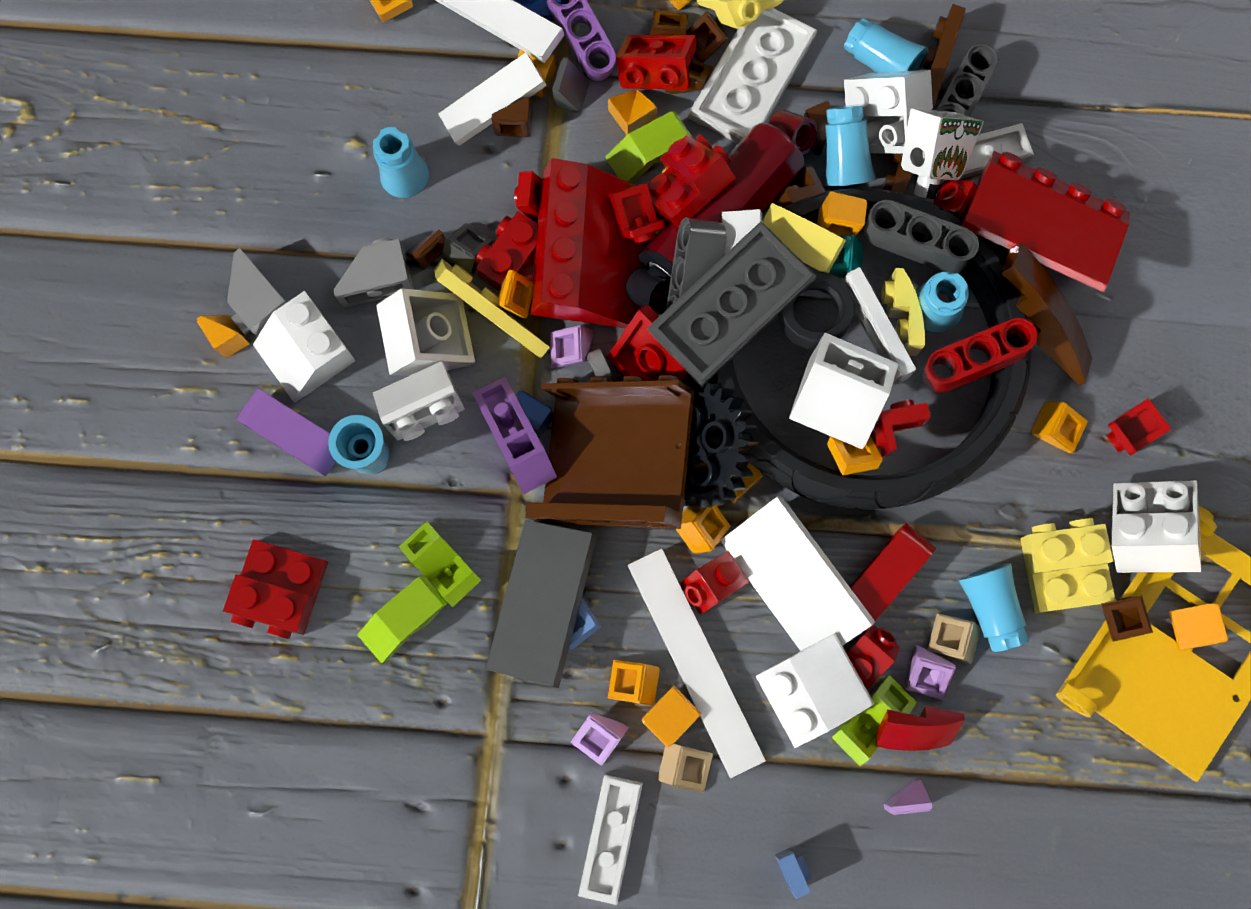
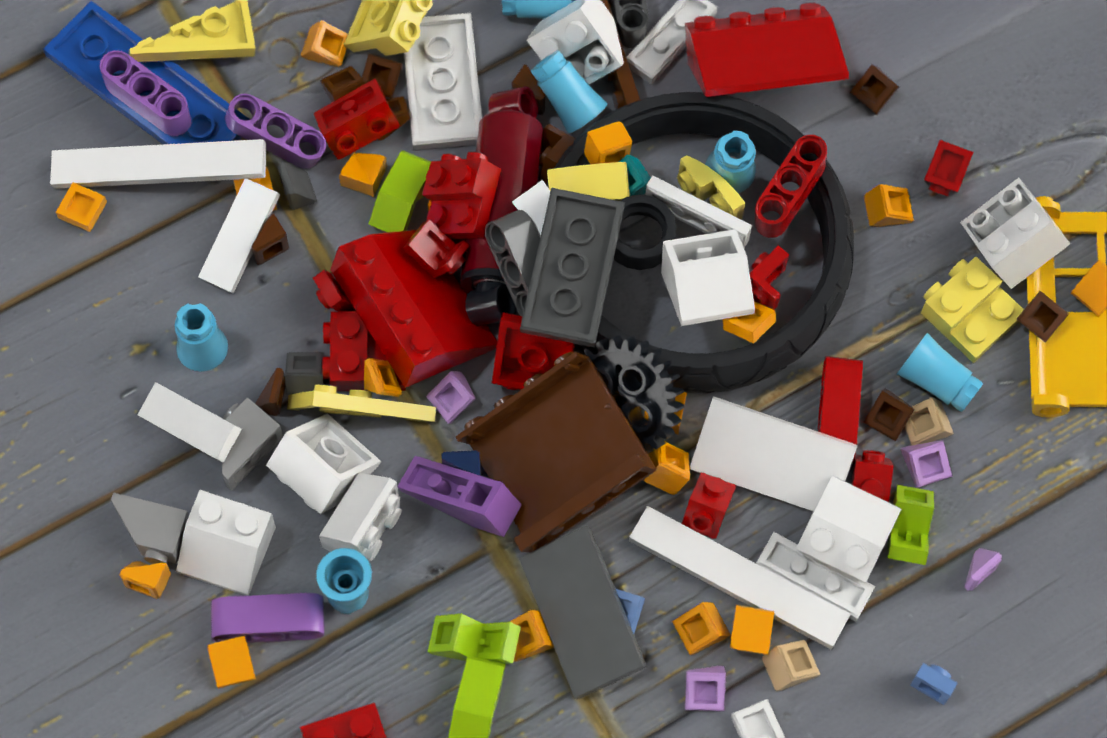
camera: 40 degrees left, 10 degrees down
light grey tile [587,348,614,382] -> none
dark grey beam [863,200,979,274] -> none
red slope [875,705,965,751] -> none
white torso [901,108,984,199] -> none
red bracket [933,180,977,221] -> none
reddish brown slope [1002,243,1092,386] -> none
none -> white tile [137,382,242,463]
none -> light orange slope [207,636,256,689]
none -> light orange slope [509,610,554,662]
none -> white tile [756,532,875,622]
none -> reddish brown slope [850,65,899,114]
none -> reddish brown slope [864,388,915,441]

